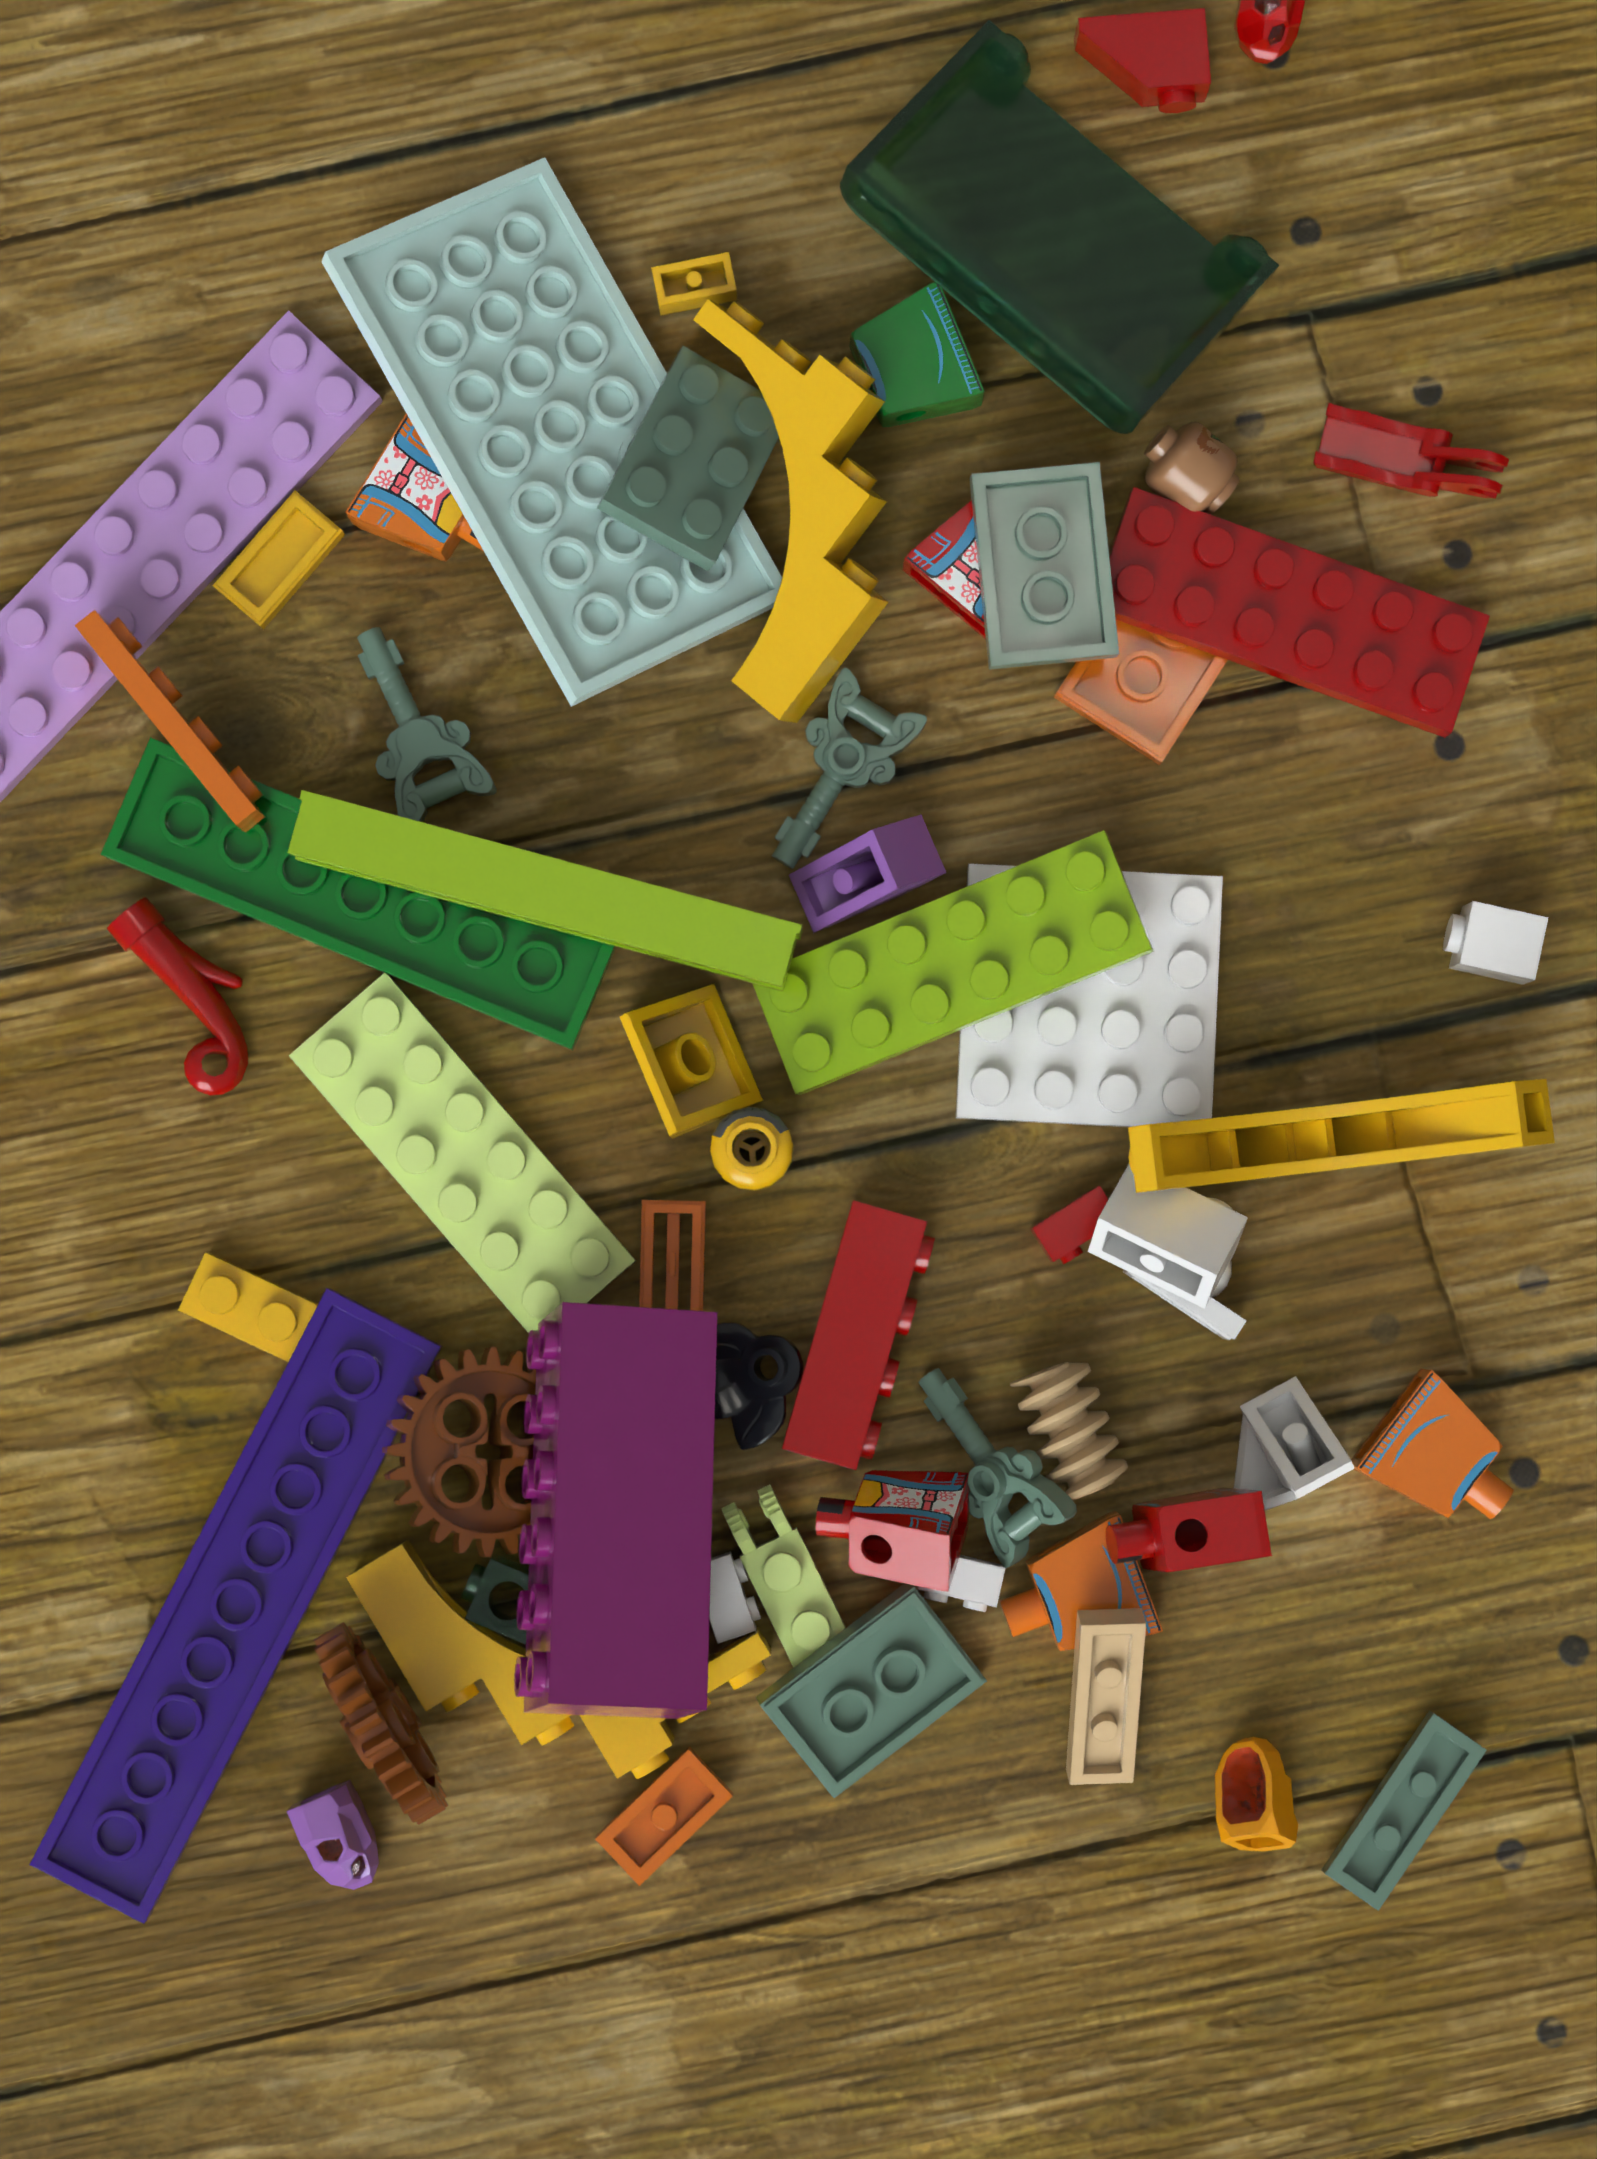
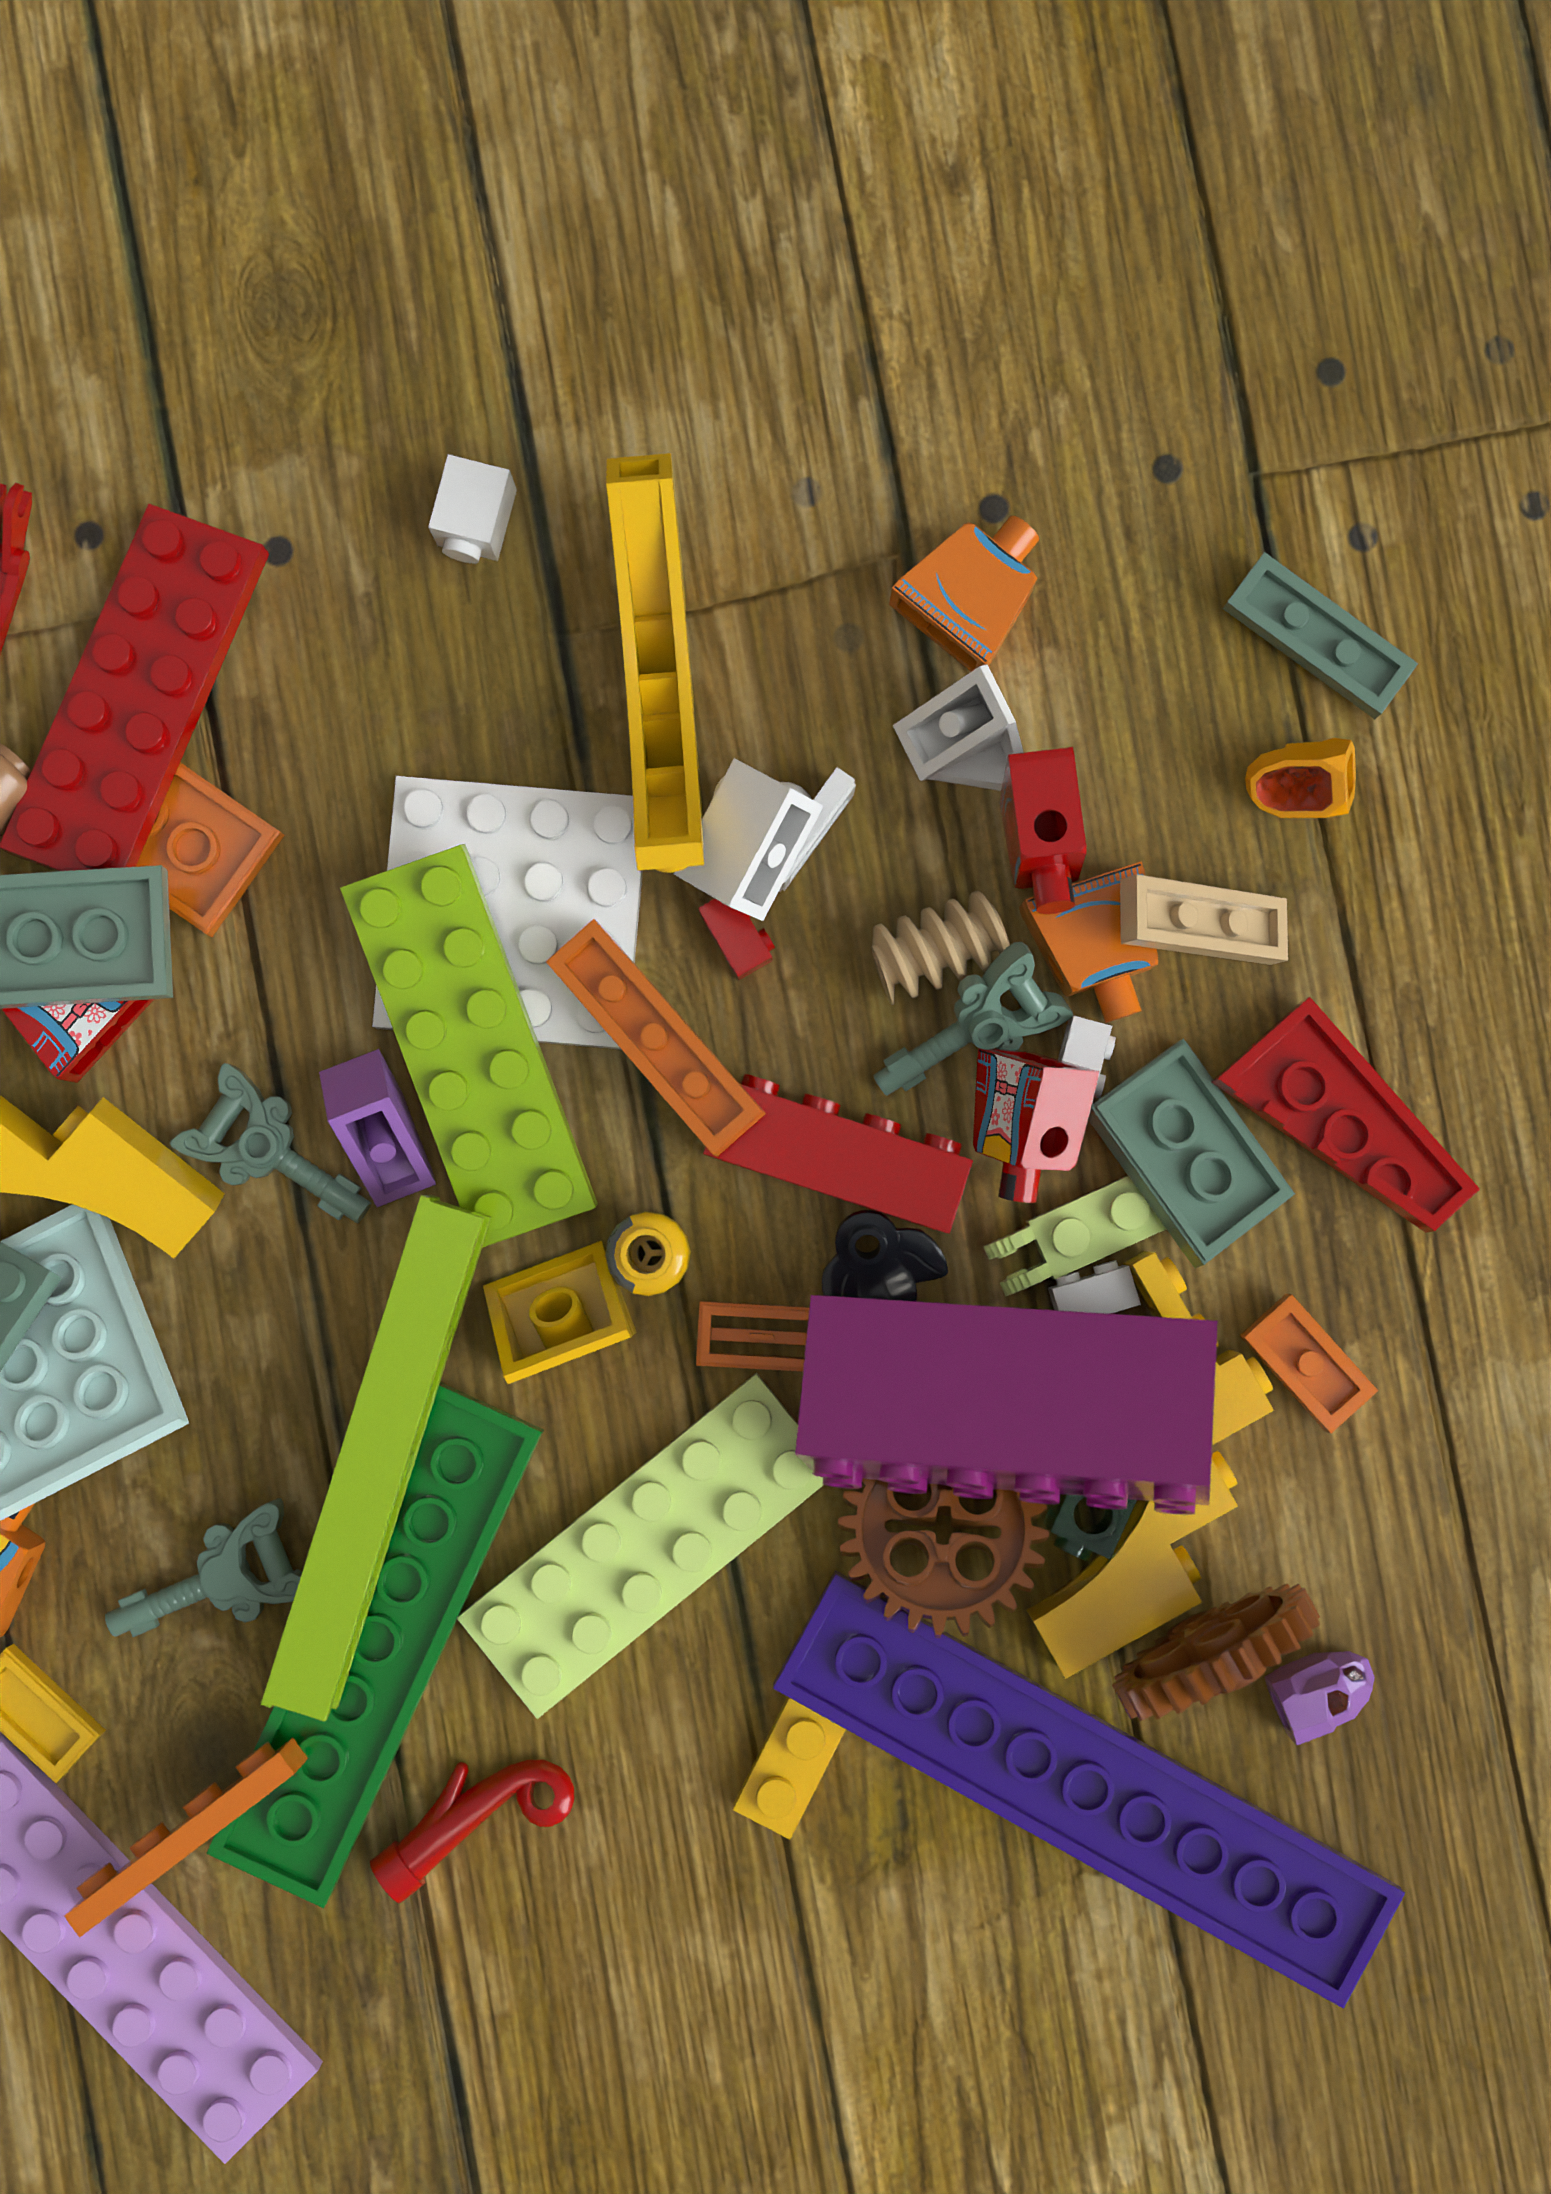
camera: 85 degrees left, 0 degrees up
none -> orange plate [546,919,766,1157]
none -> red wing [1211,997,1480,1233]

